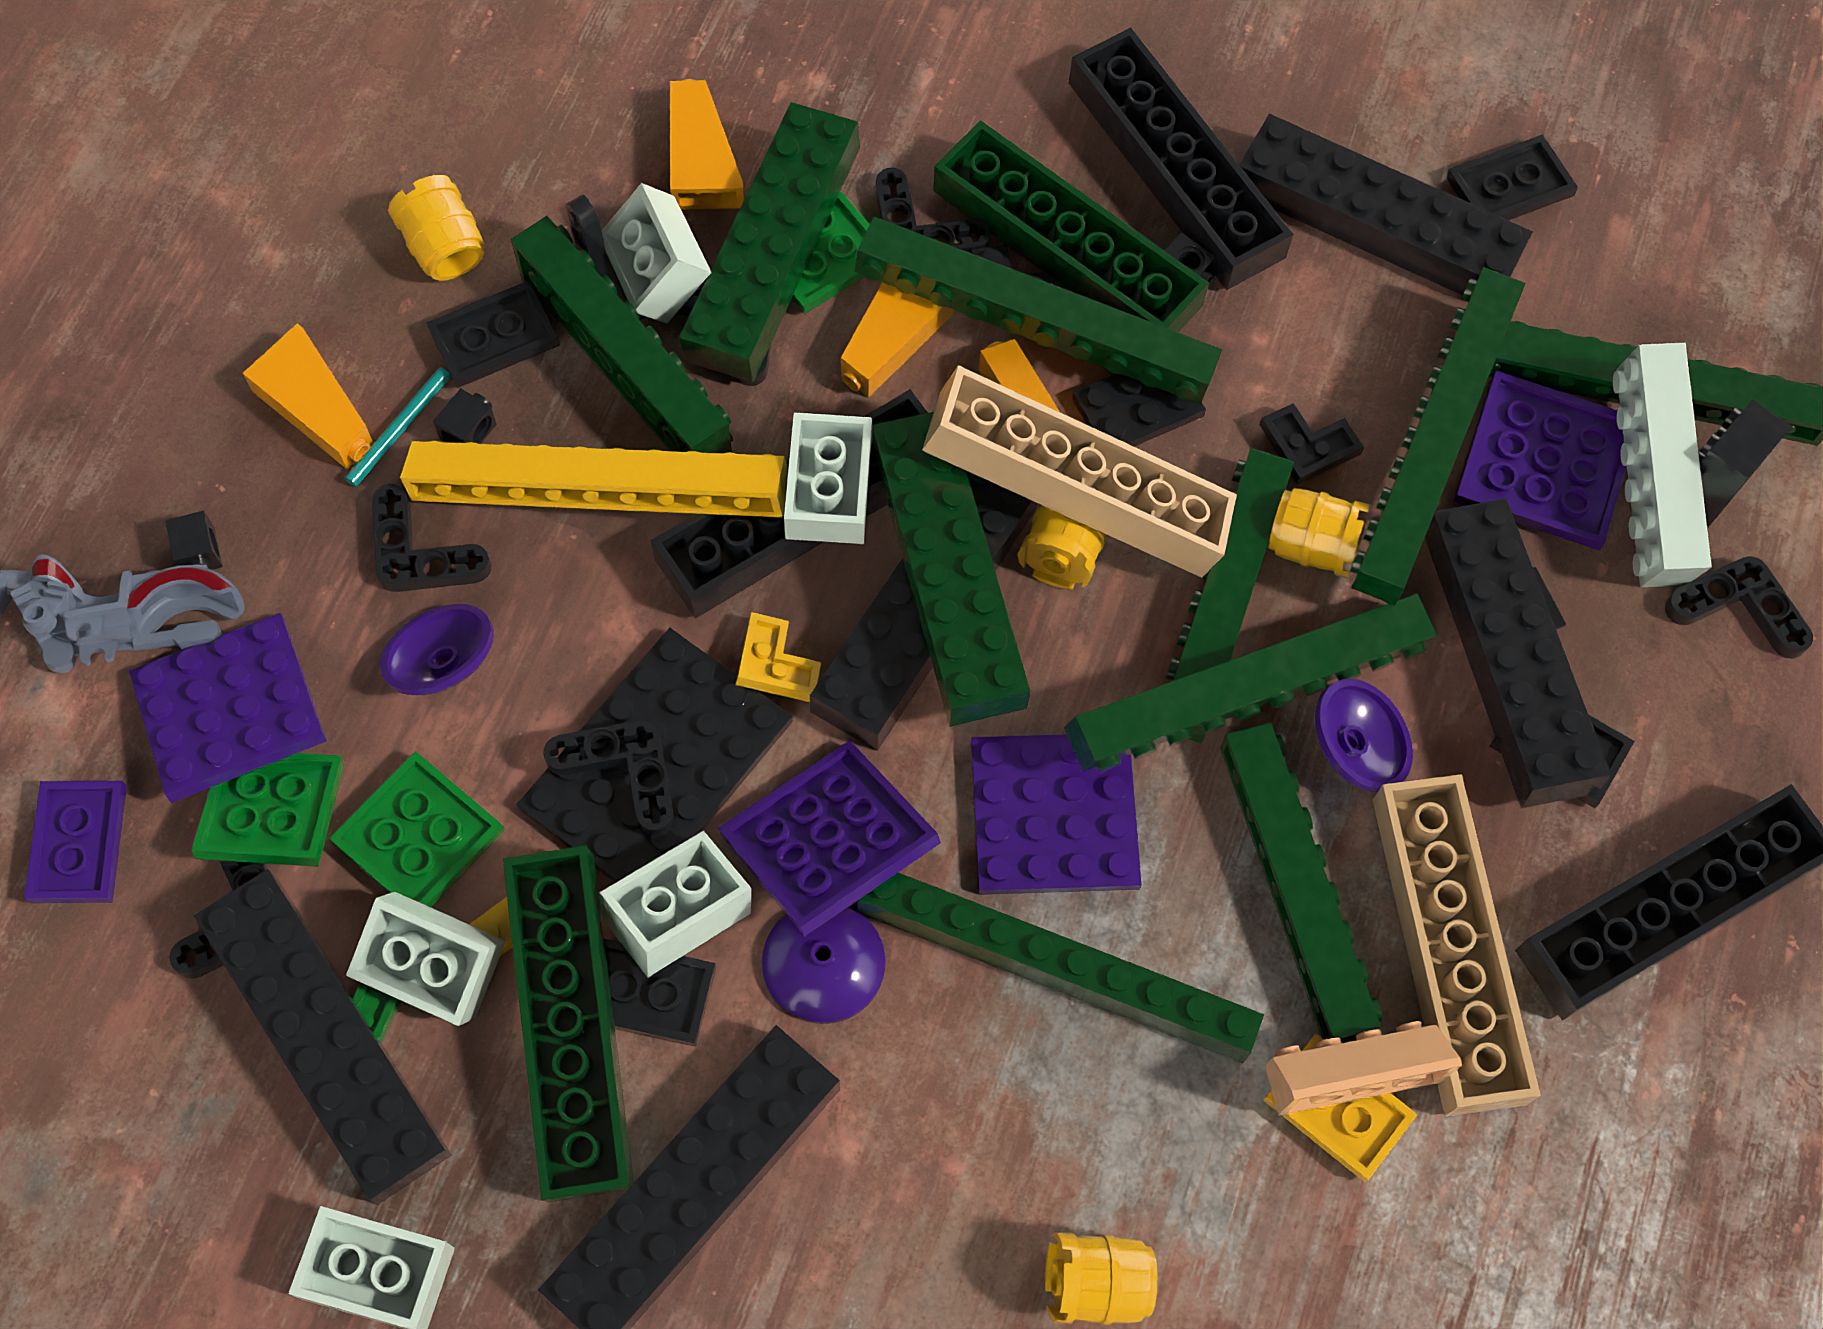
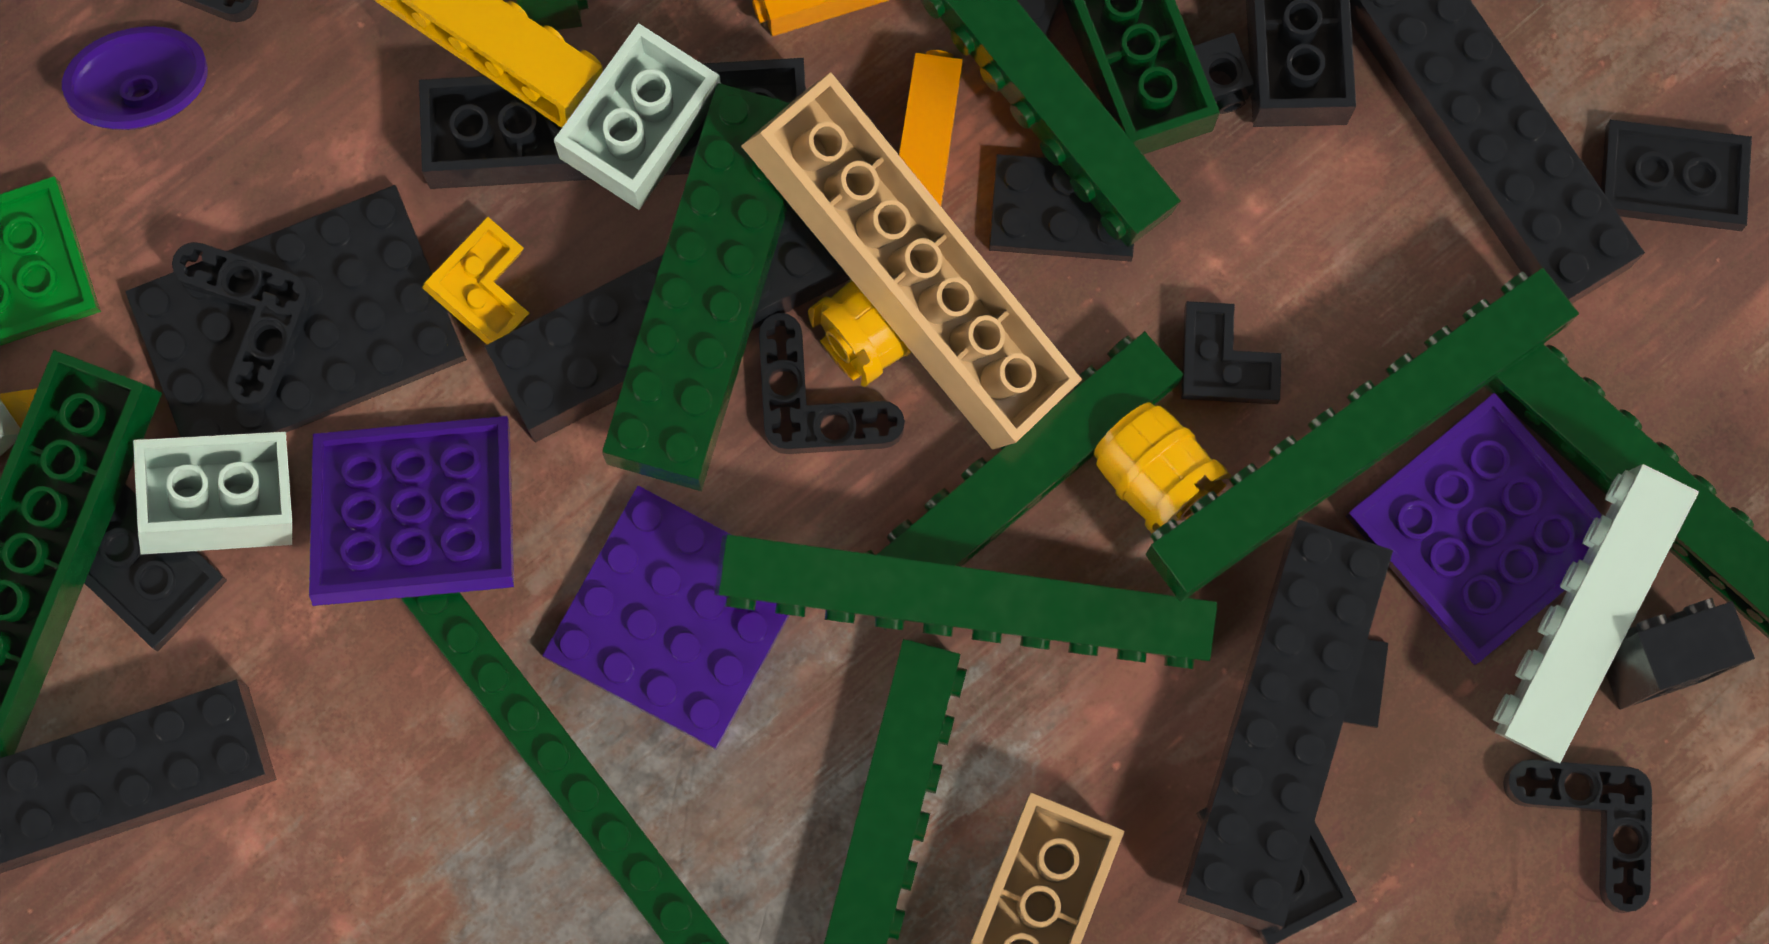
camera: 30 degrees right, 10 degrees up
dark purple dish [762,907,885,1024] -> none
dark purple dish [1315,679,1413,792] -> none
none -> black beam [759,313,905,454]

